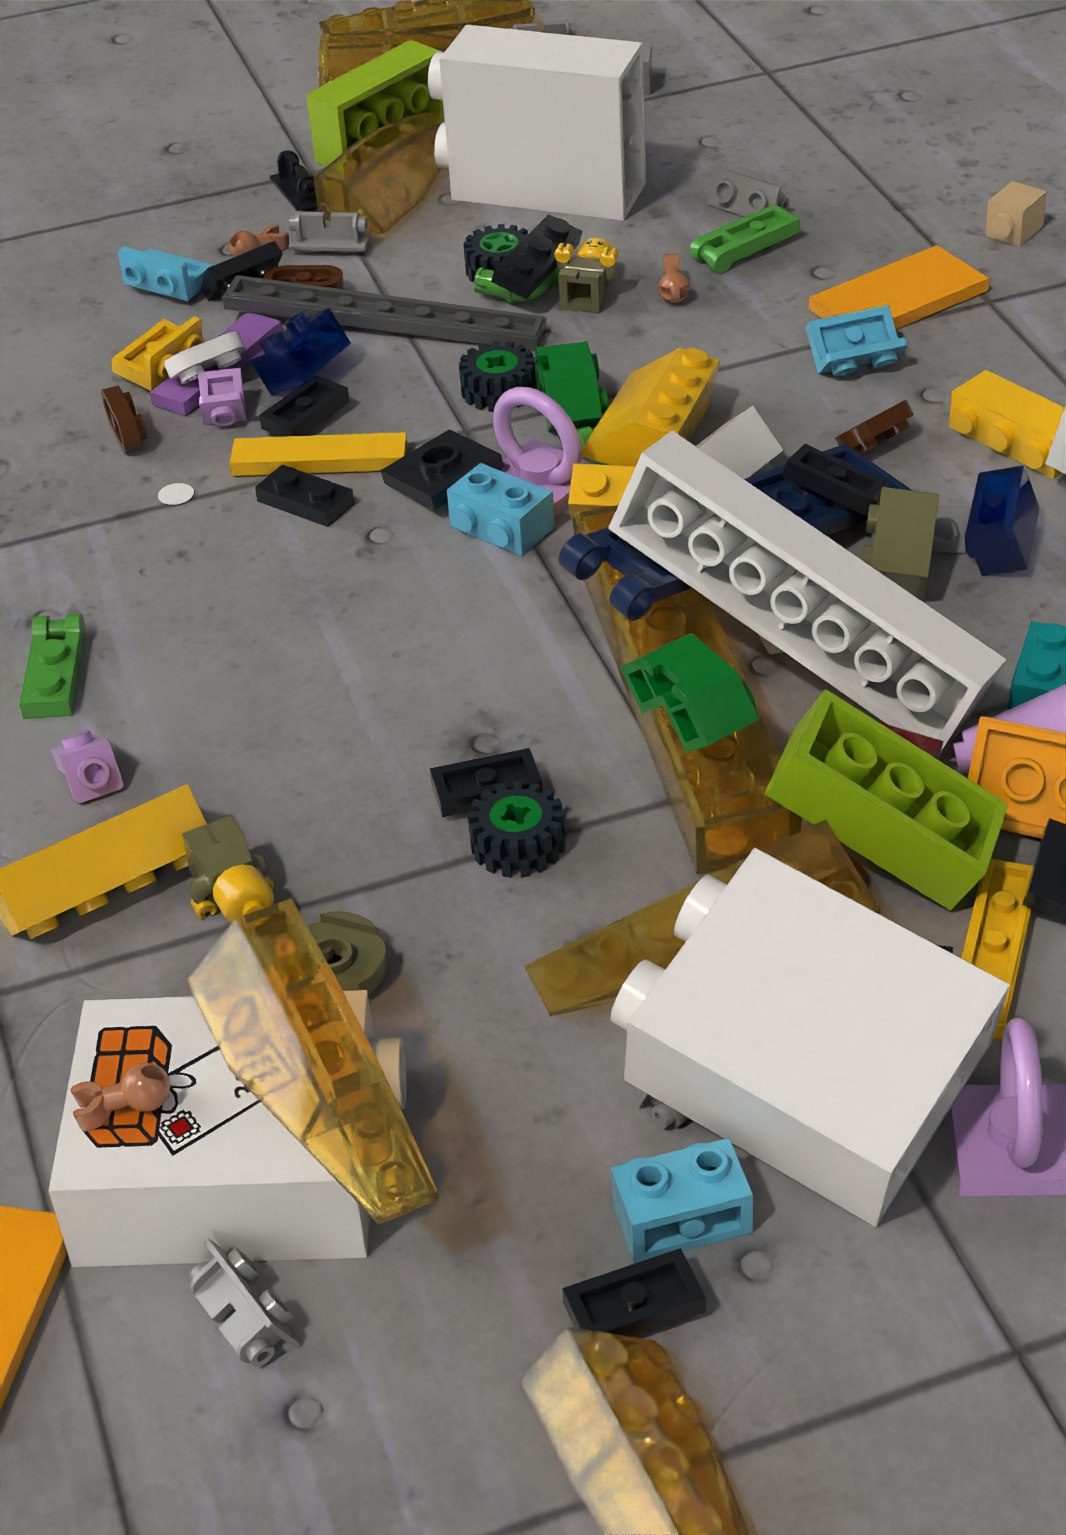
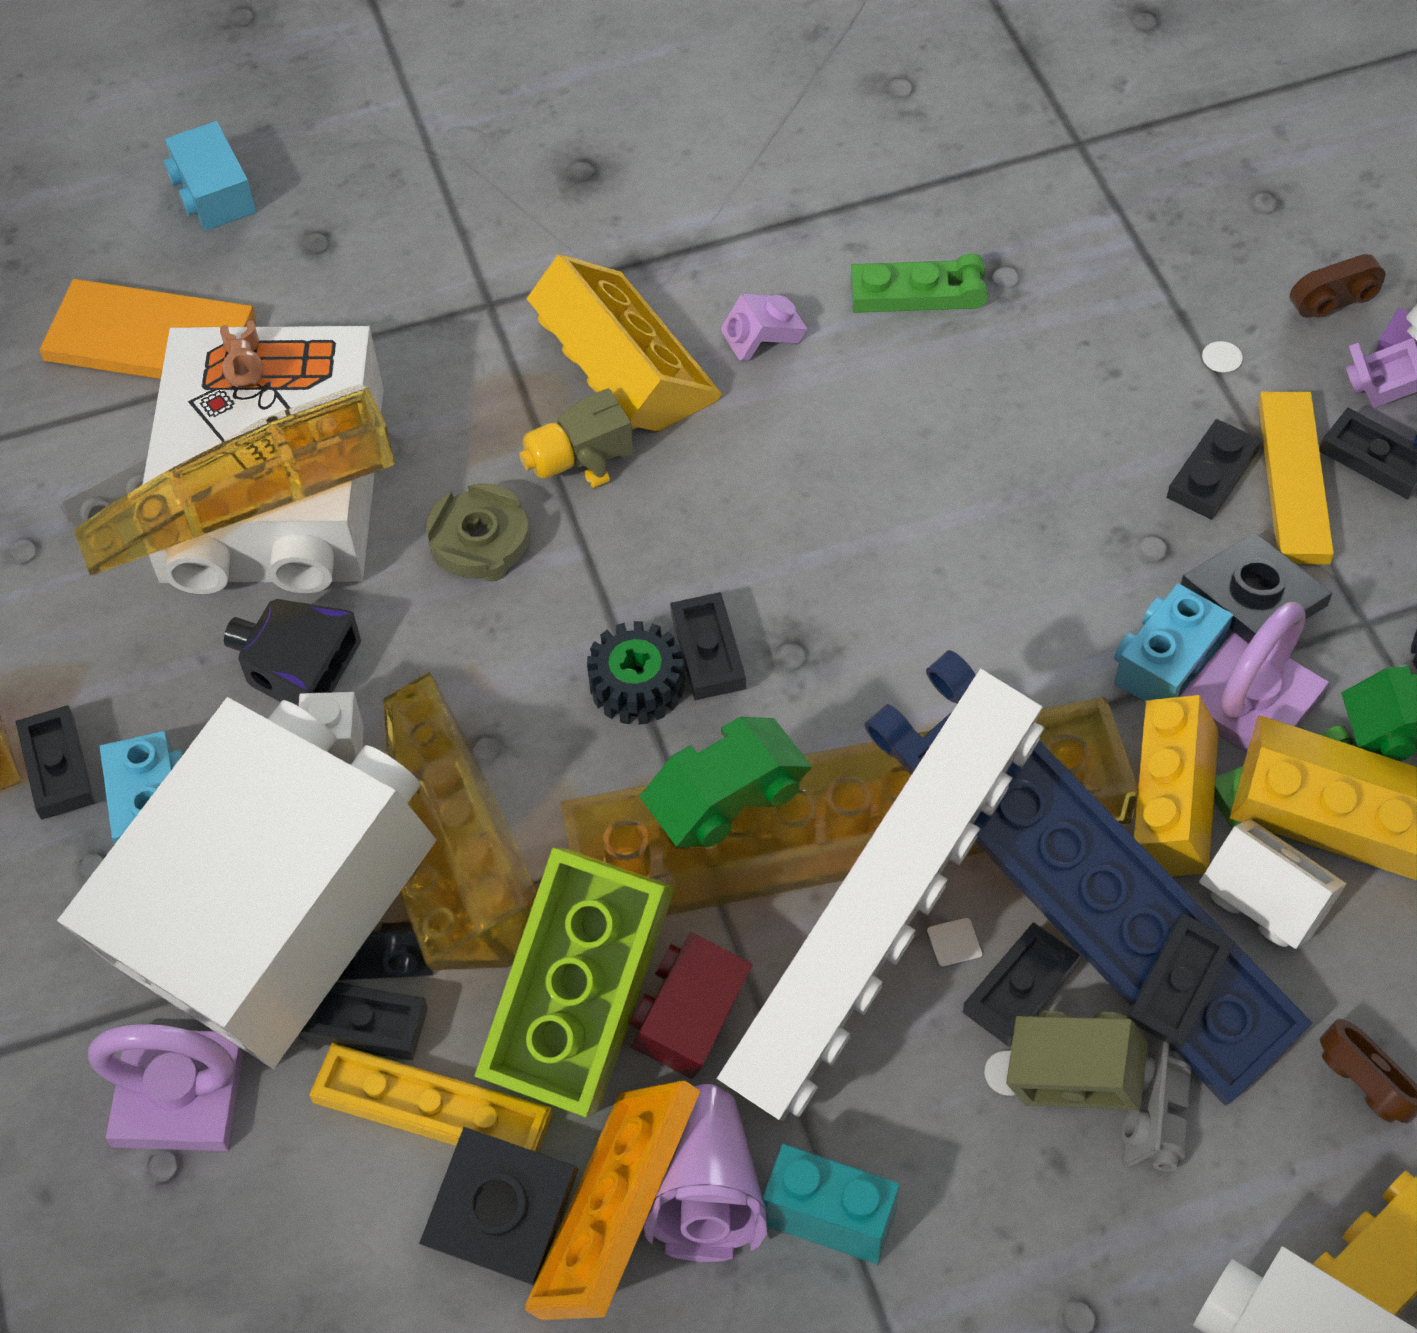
camera: 90 degrees right, 15 degrees up
clear blue brick [965,465,1040,576] -> none
none -> black torso [224,599,361,706]
none -> white brick [299,692,364,765]

